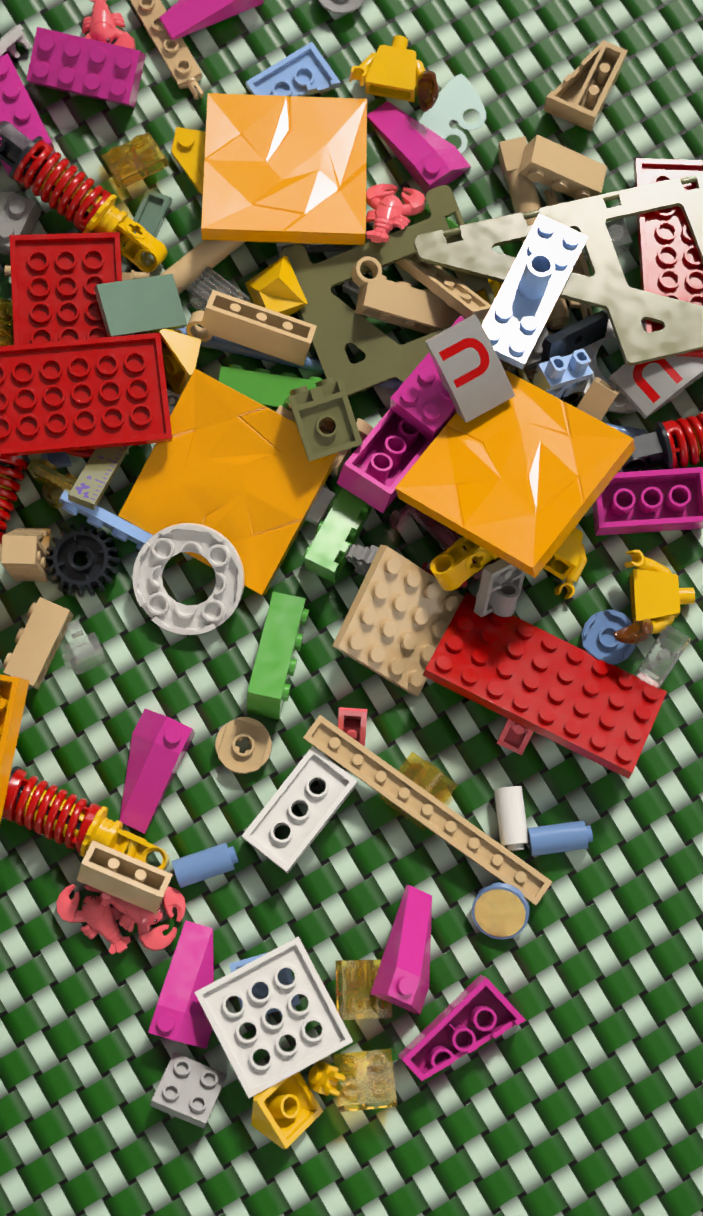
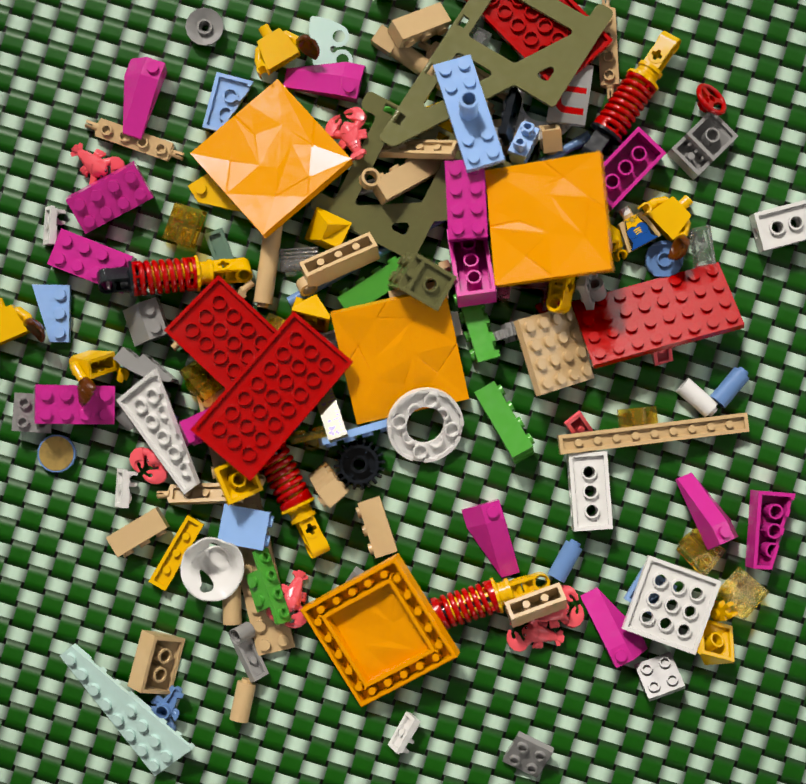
camera: 40 degrees left, 10 degrees up
clear brick [62,619,108,675] -> none
sand green tile [94,274,187,337] -> none
tan plate [215,717,272,774] -> none
light grey slope [425,314,515,423] -> none
pearl gold tile [472,882,530,940] -> none
none -> torso [616,205,661,254]

